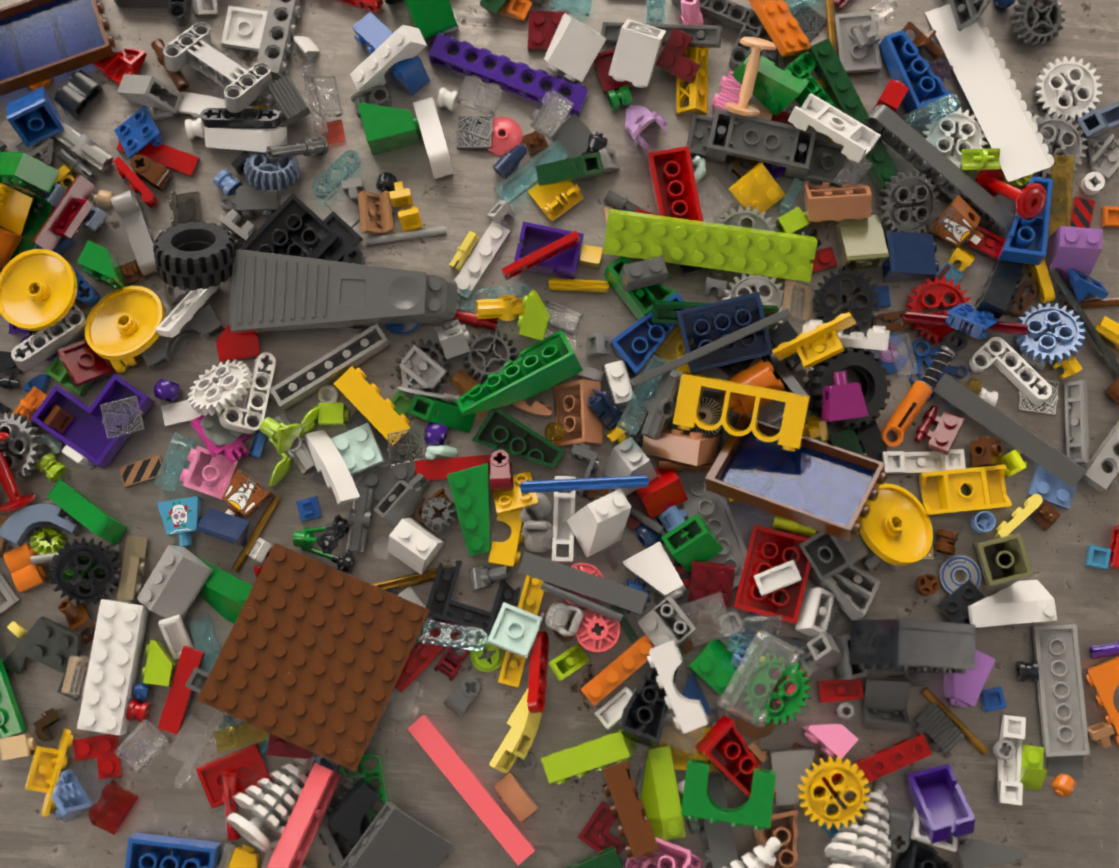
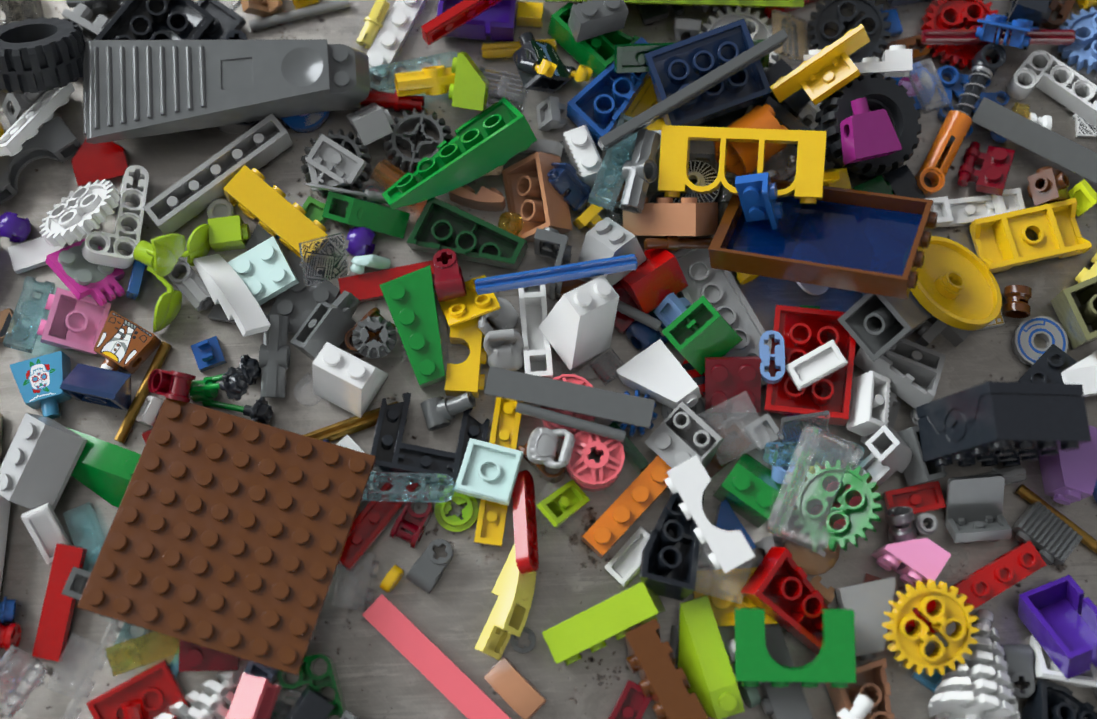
camera: 10 degrees left, 5 degrees down
lime slope [141,640,177,686] -> none
neon yellow pin [773,515,817,537] -> none
reddish brown wheel [914,574,939,596] -> none
medium blue wheel [970,511,996,534] -> none
none -> dark red piece [148,369,196,403]
none -> yellow tile [379,565,404,593]
none -> black torso [513,32,593,93]
none -> blue bracket [735,172,783,230]
none -> medium blue beam [759,330,785,384]
none -> flat silver wheel [885,506,917,543]

